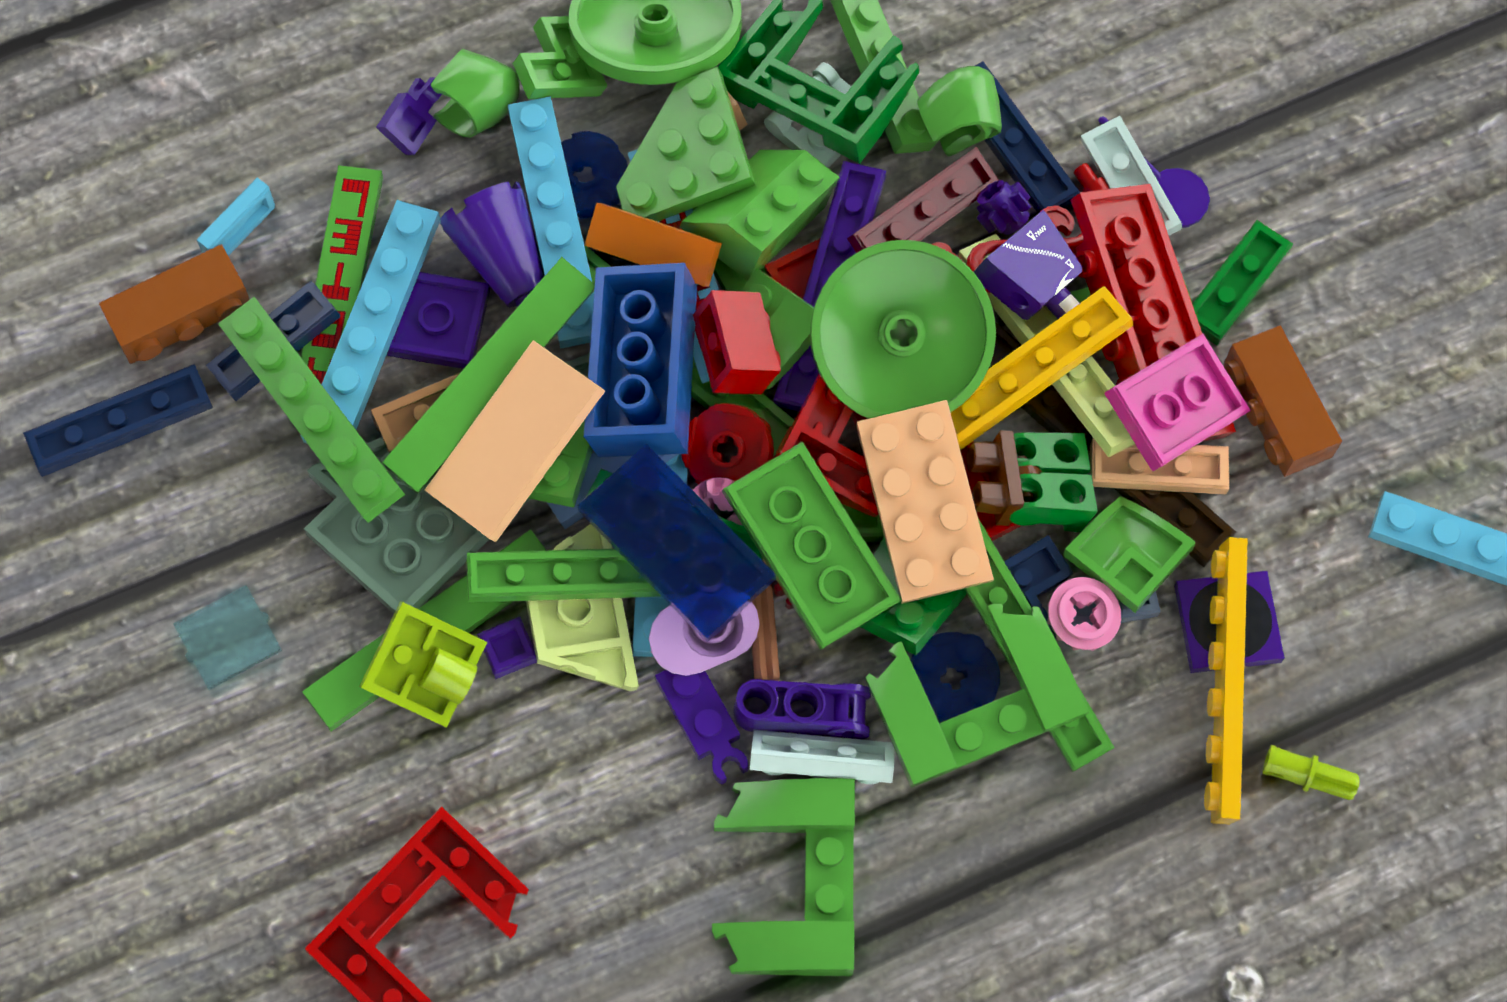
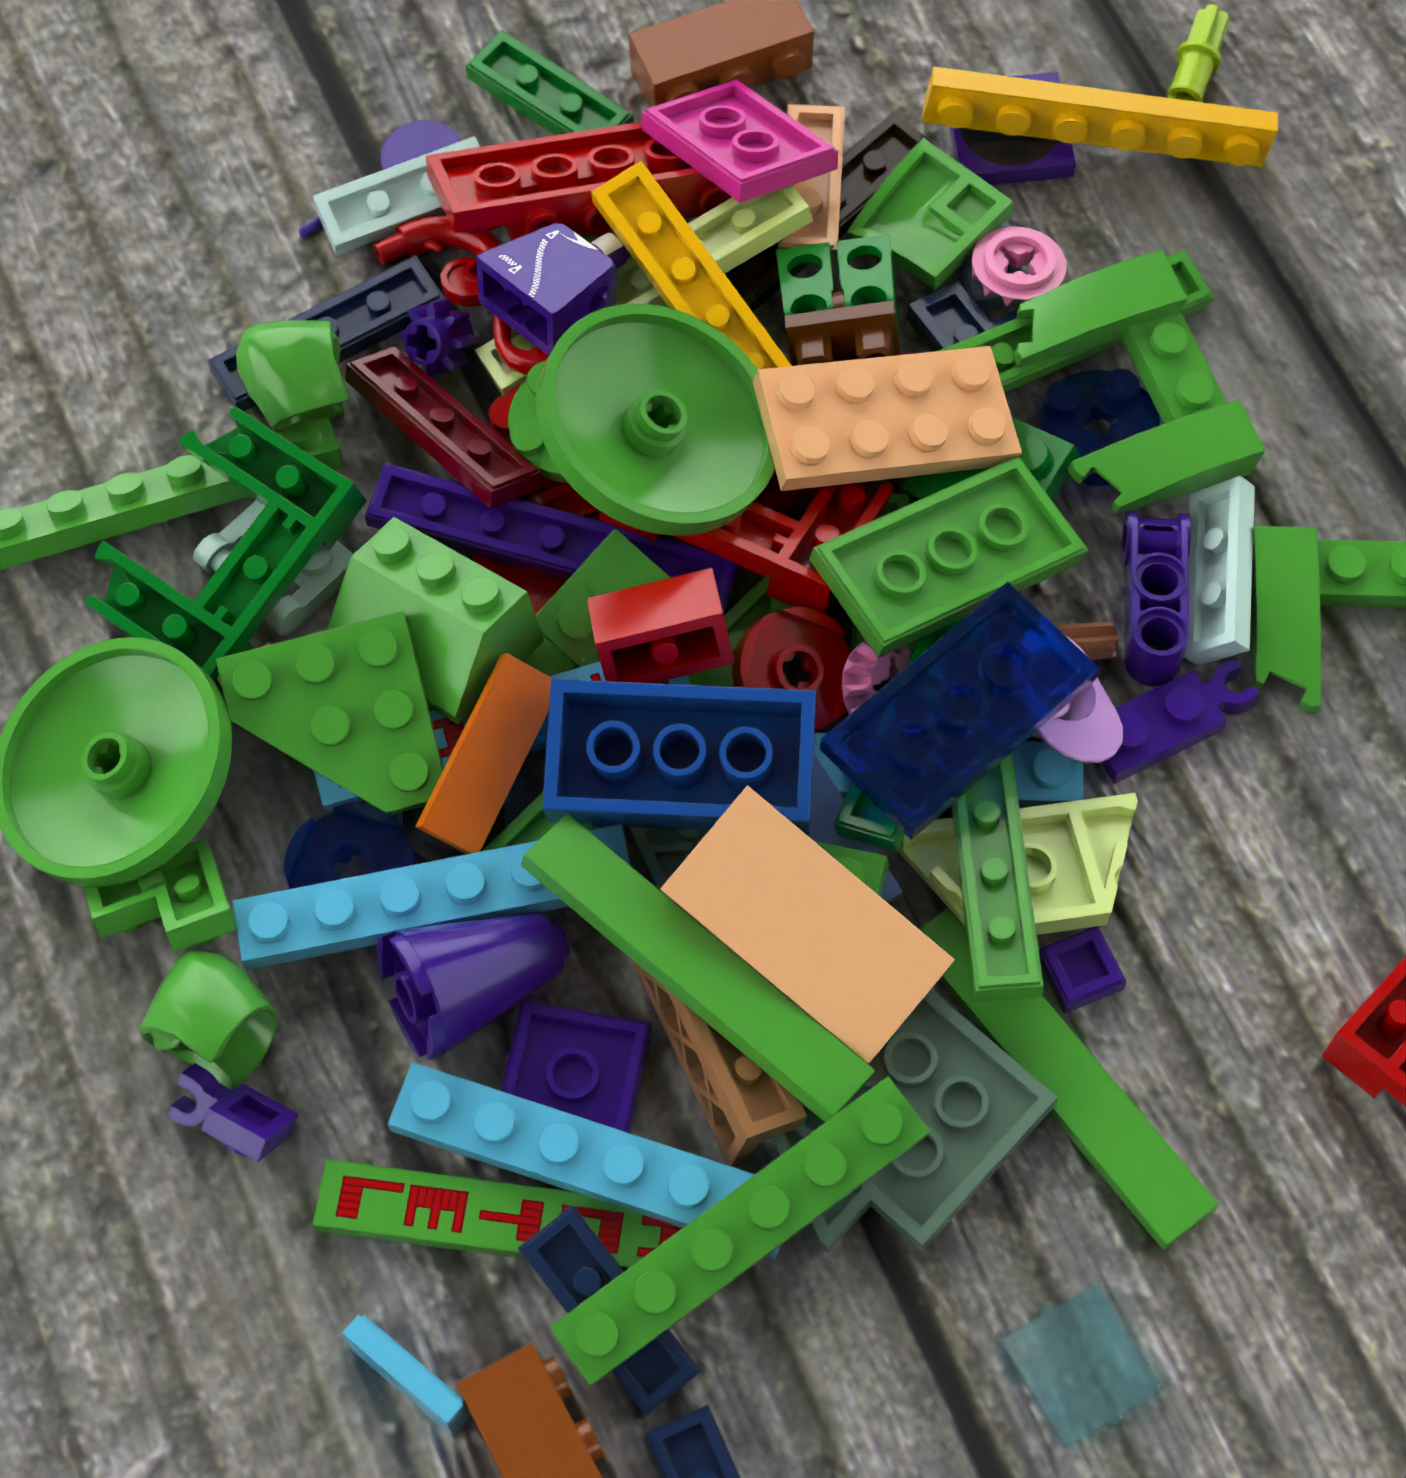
camera: 85 degrees left, 5 degrees down
lime plate [359,601,487,728] -> none

